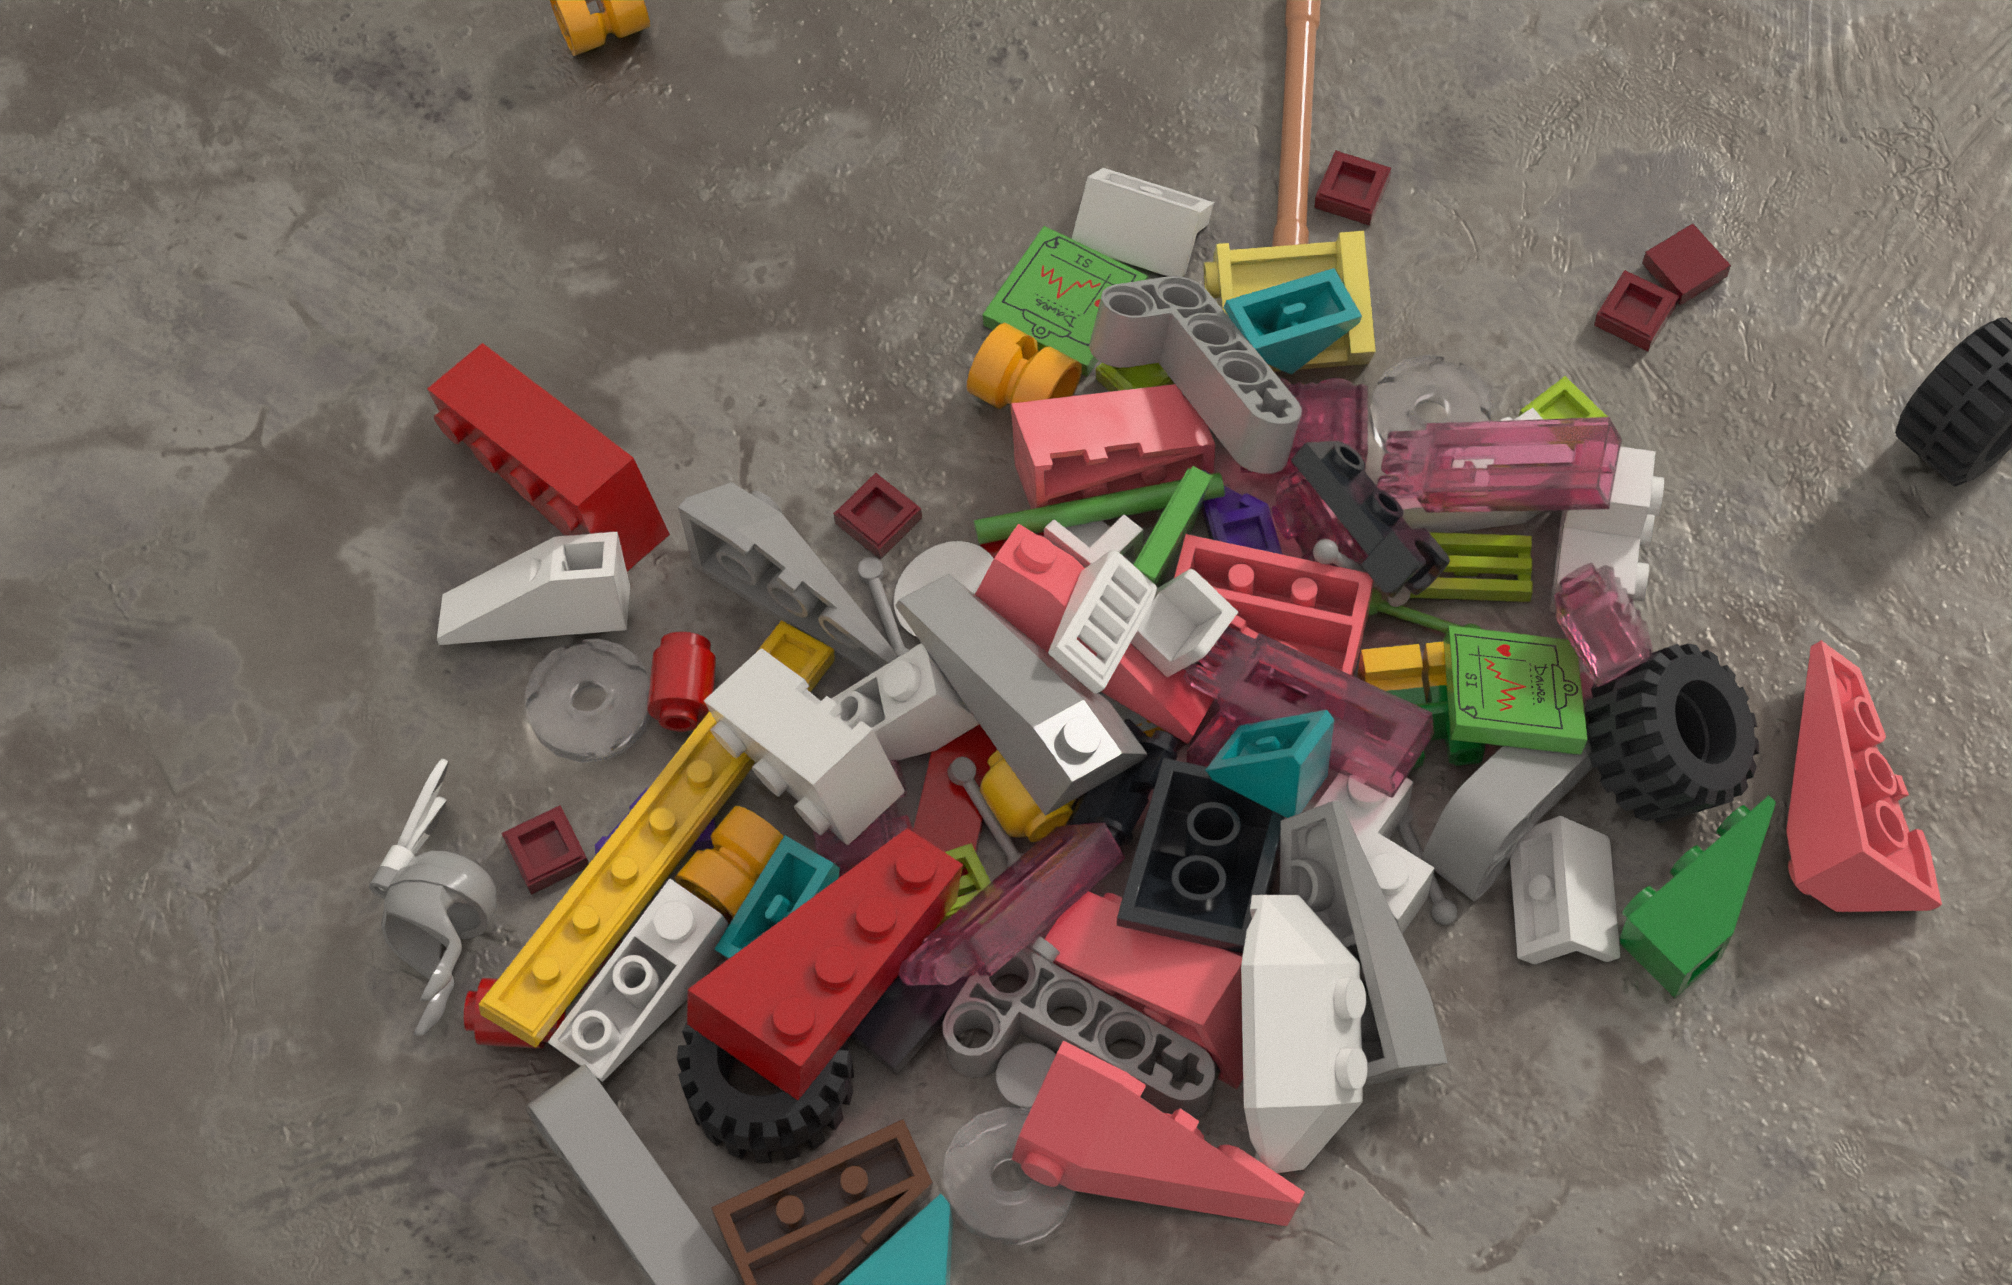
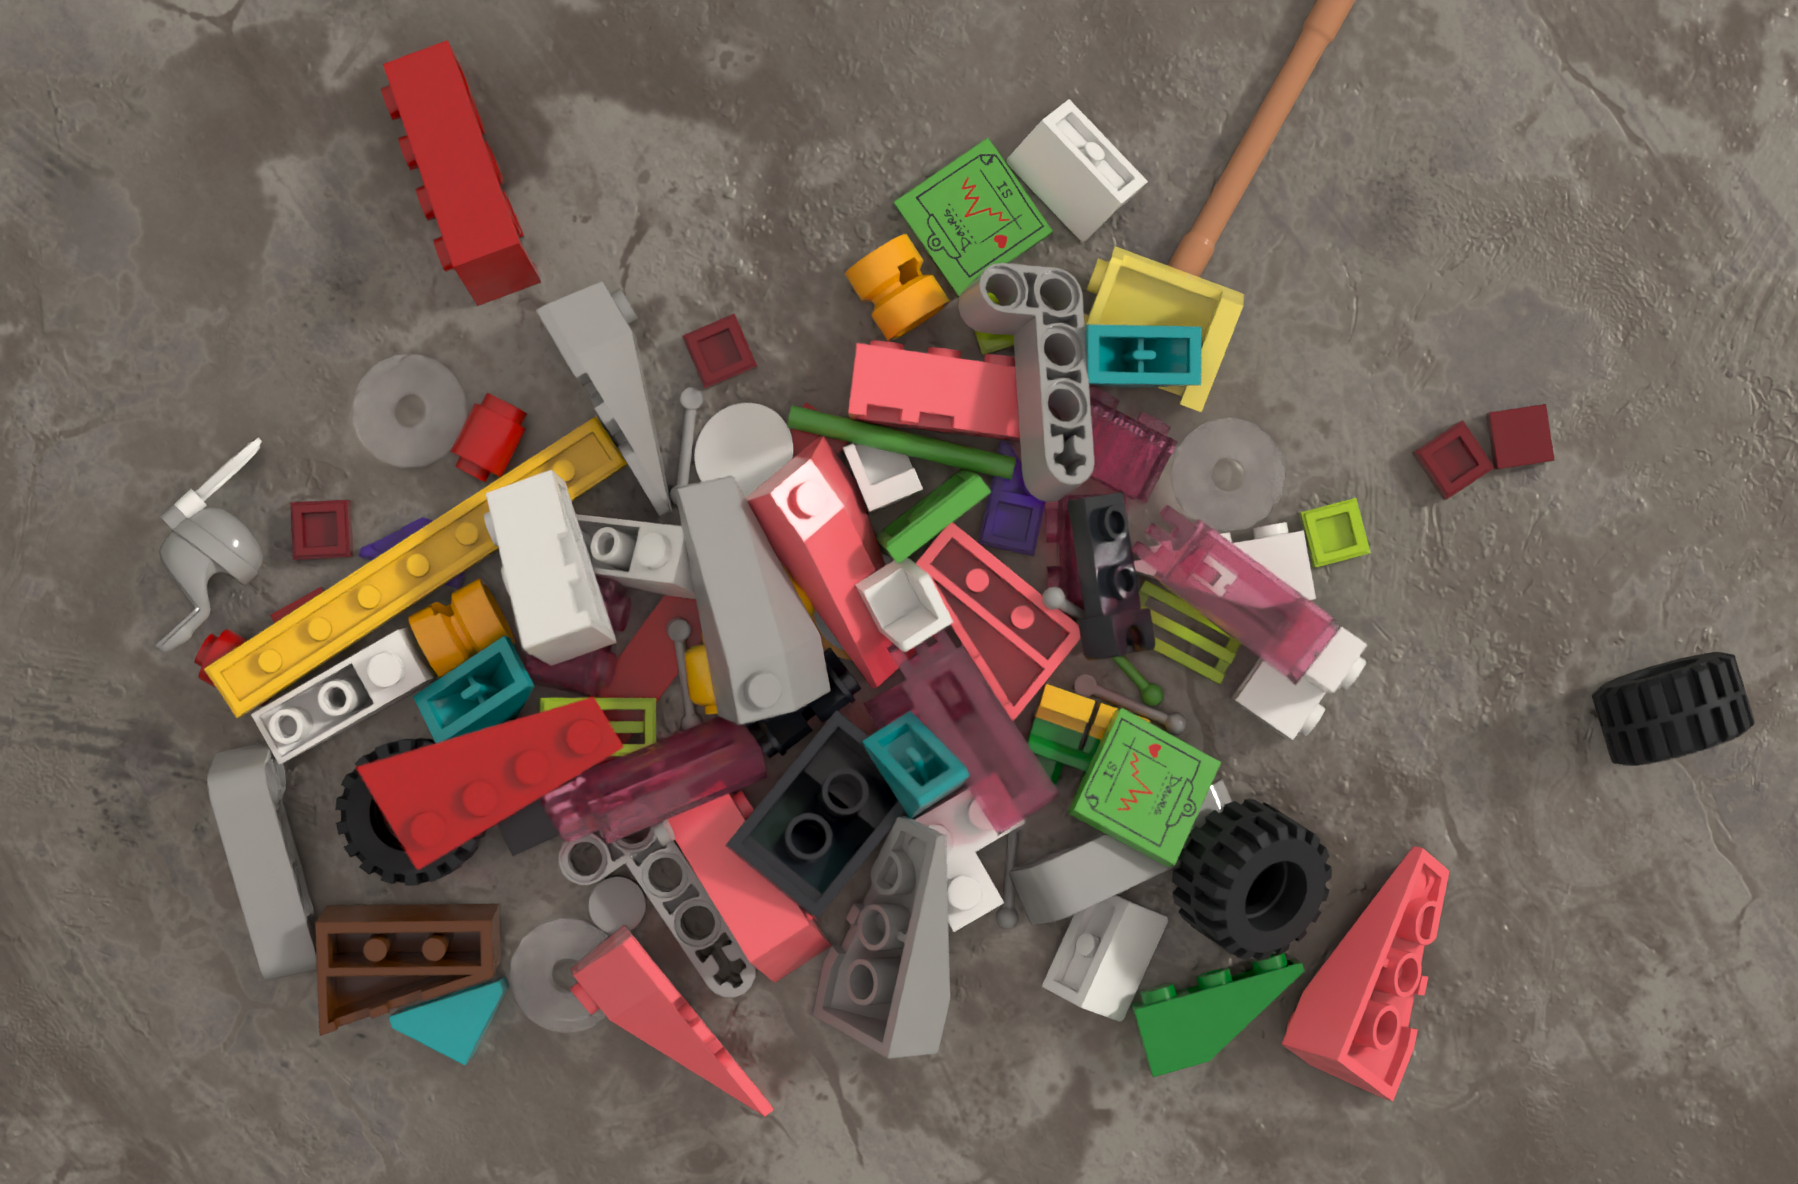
camera: 15 degrees right, 25 degrees up
white slope [437,532,630,645] -> none
white slope [1048,550,1157,695] -> none
white wedge [1241,895,1368,1173] -> none
dark red tile [1314,150,1392,226] -> none
clear pink brick [1554,563,1653,687] -> none

